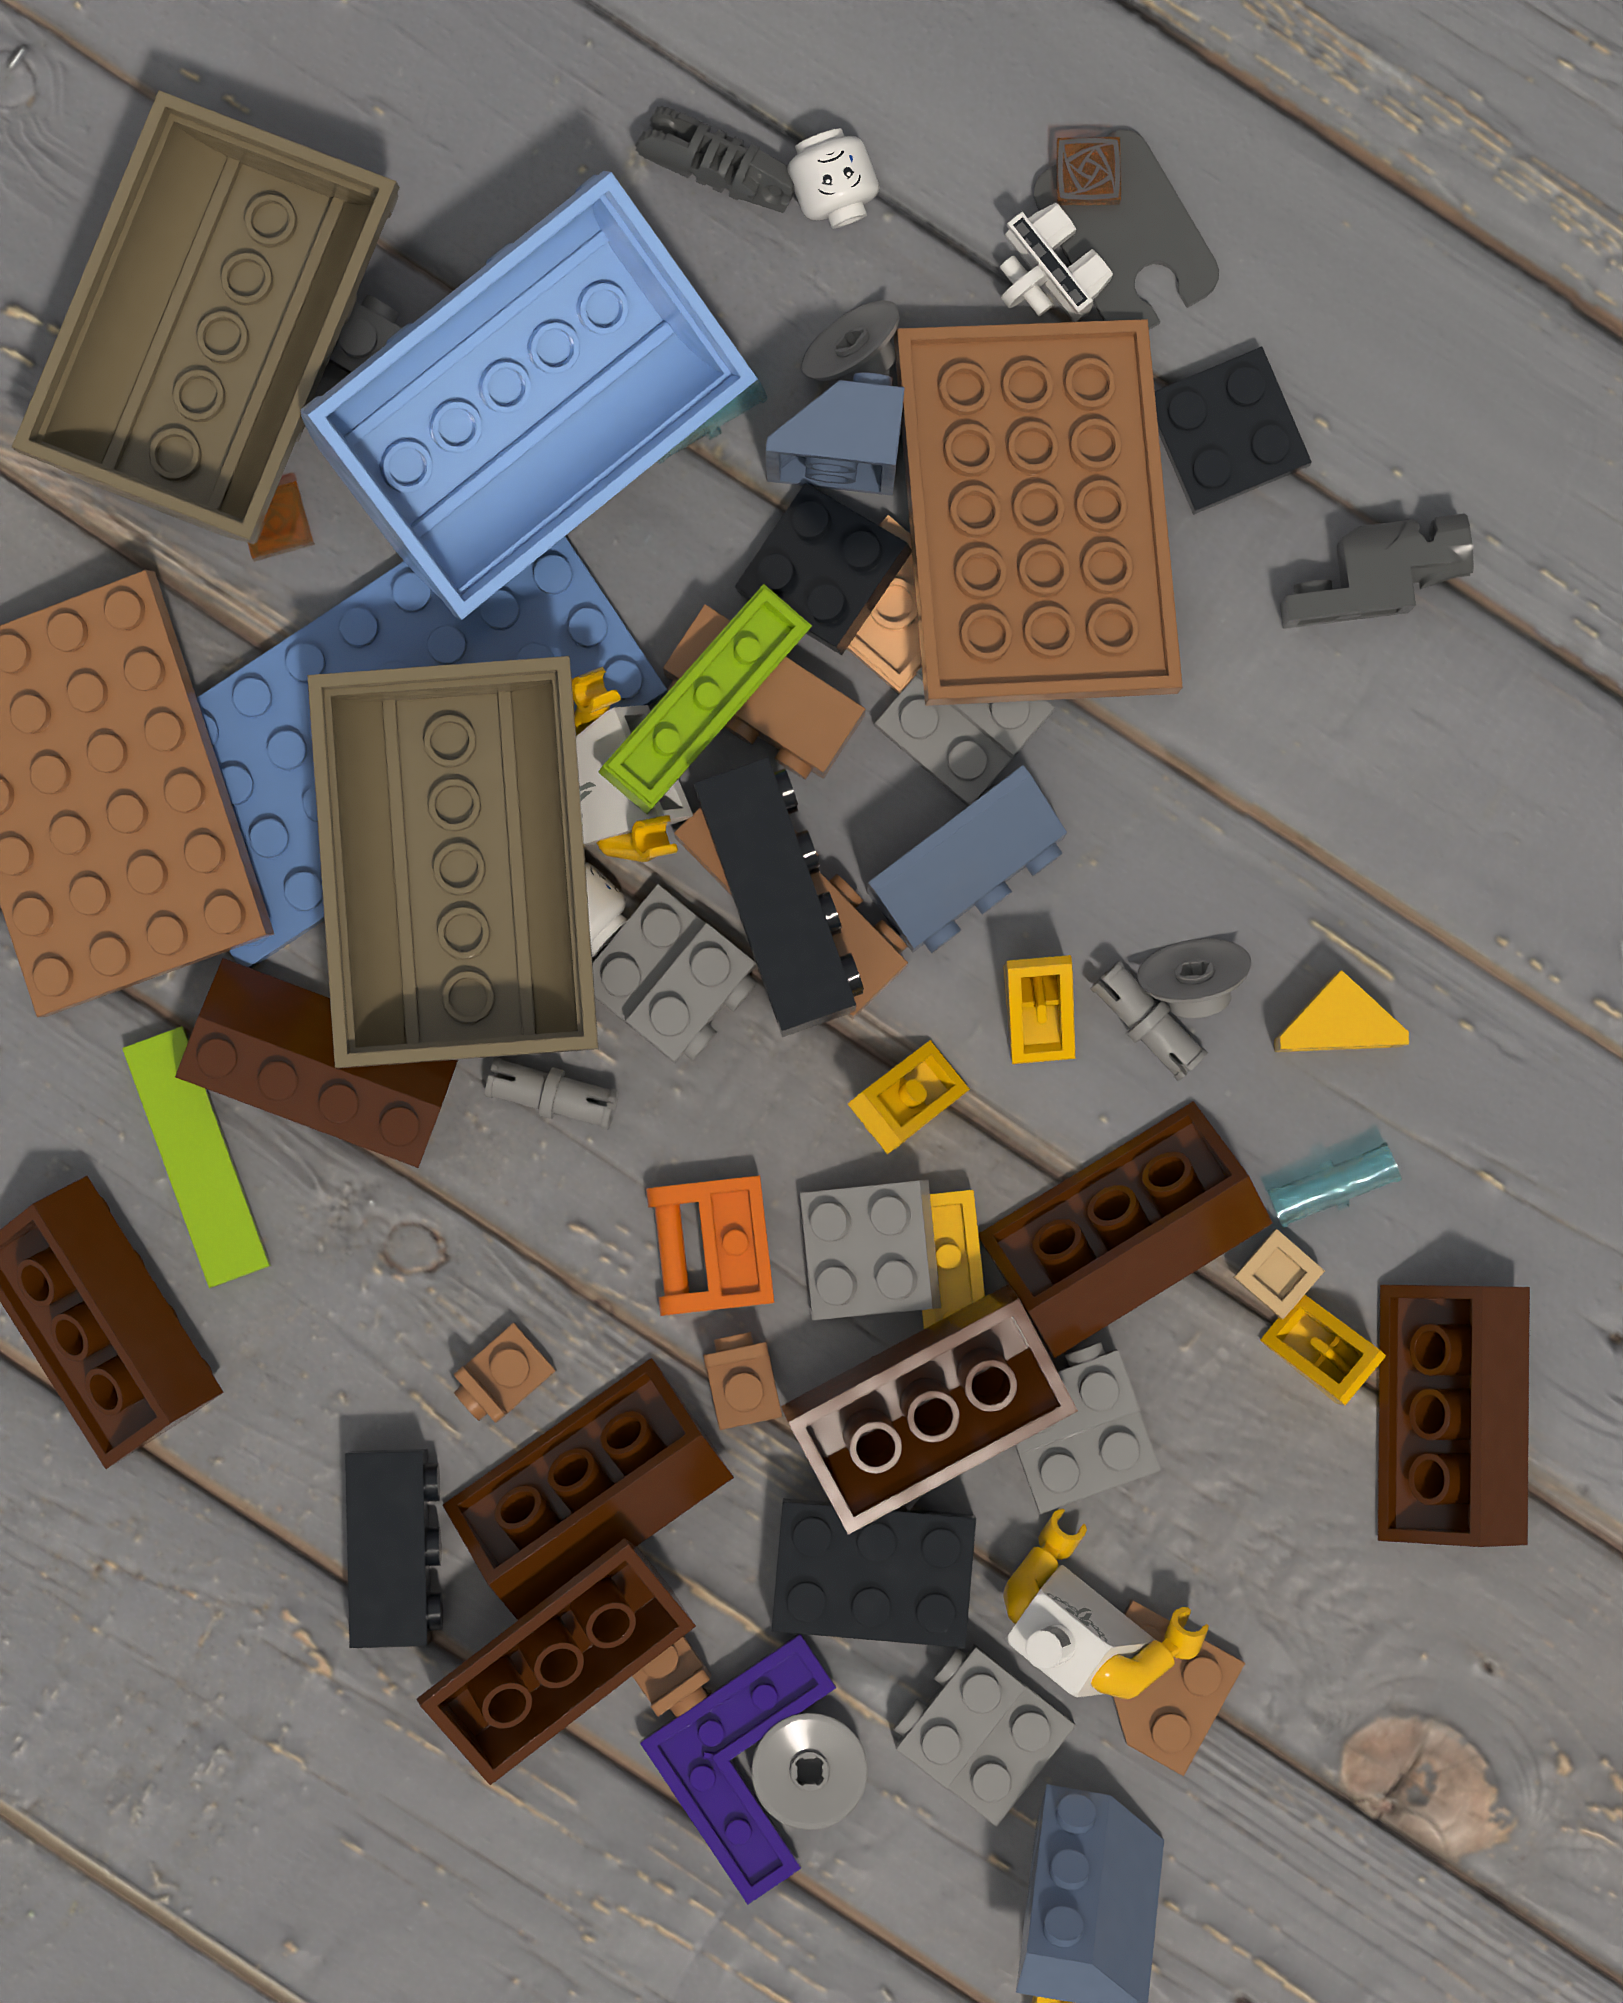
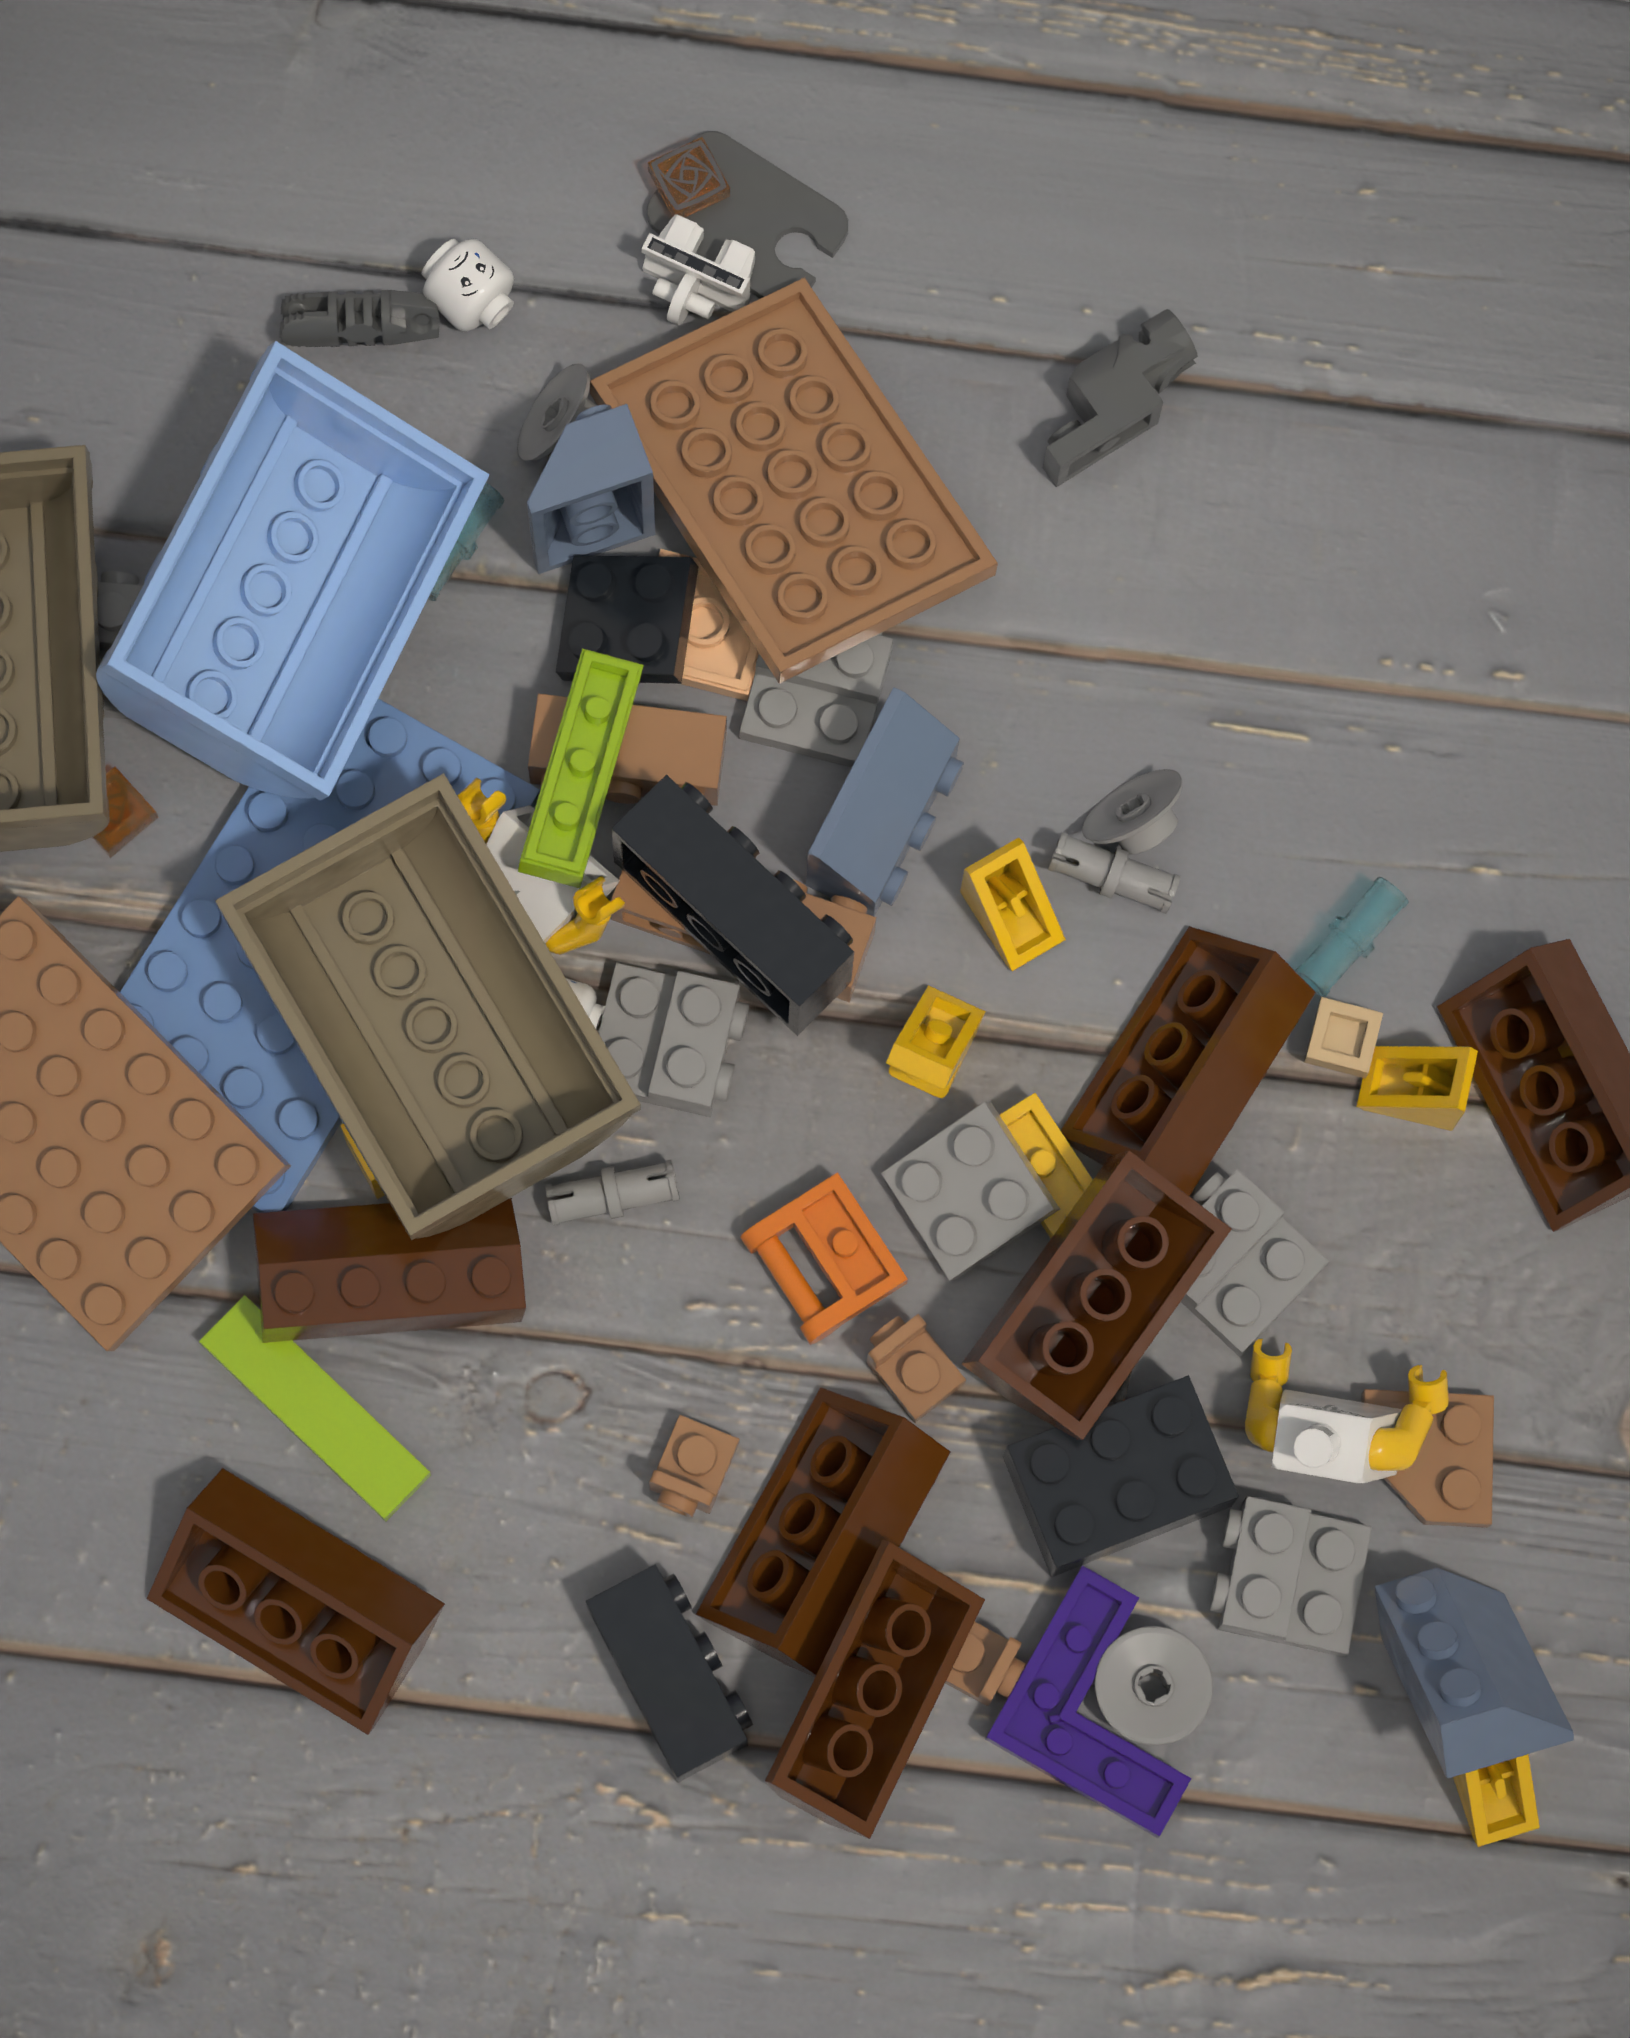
camera: 30 degrees left, 10 degrees down
black plate [1155,347,1312,515] -> none
yellow slope [1274,970,1409,1052] -> none

